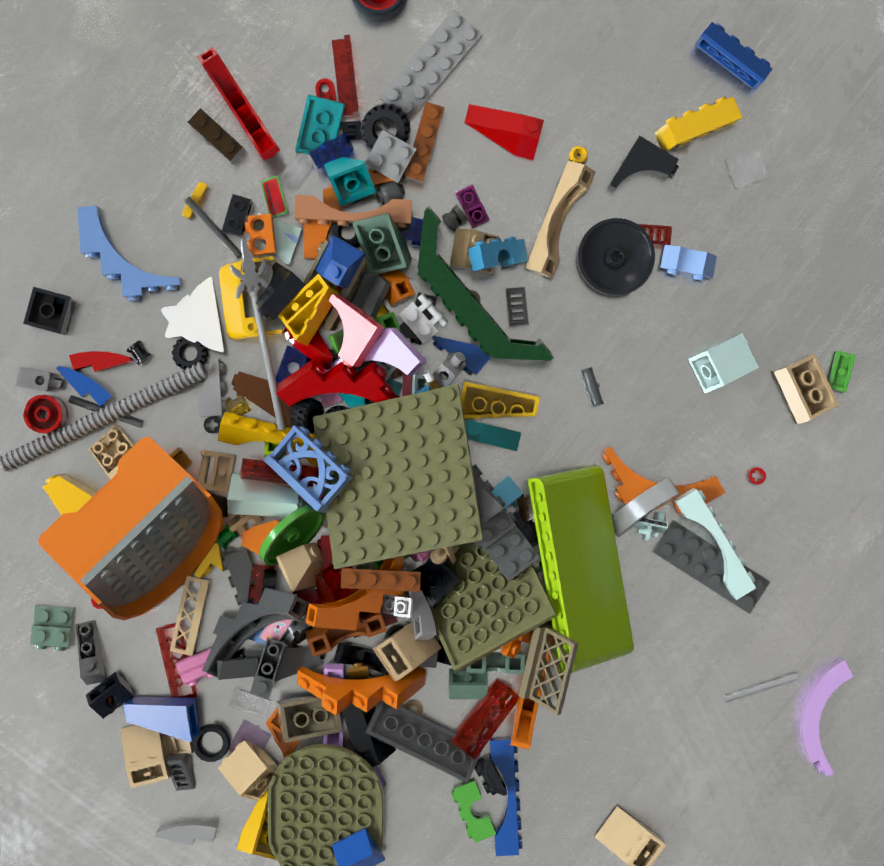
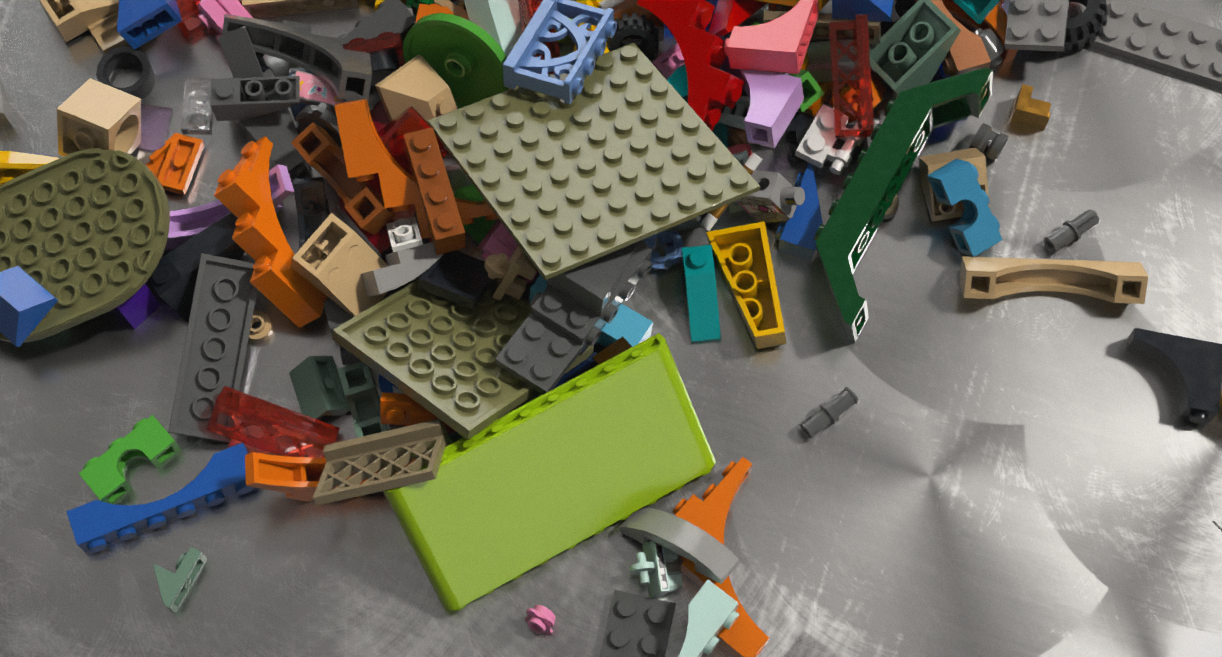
camera: 70 degrees right, 20 degrees down
dark grey slope [165,753,195,791] -> none
dark tan slope [276,695,342,743] -> none
pearl gold slope [348,663,371,680] -> none
dark orange arch [404,102,445,184] -> none
magenta slope [455,184,490,228] -> none
red wedge [464,104,544,161] -> none
black slope [474,753,507,796] -> none
dark grey slope [506,287,529,327] -> none
yellow plate [569,146,588,164] -> none
black dish [577,218,655,296] -> none
clear red slope [638,224,672,246] -> none
light blue brick [660,245,717,281] -> none
light aqua slope [688,333,759,393] -> none
none -> sand green slope [153,547,208,614]
none -> bright pink plate [525,605,556,635]
none -> clear red fence [829,14,874,138]
none -> pearl gold panel [1011,84,1051,130]
none -> dark grey axle [1044,210,1100,254]

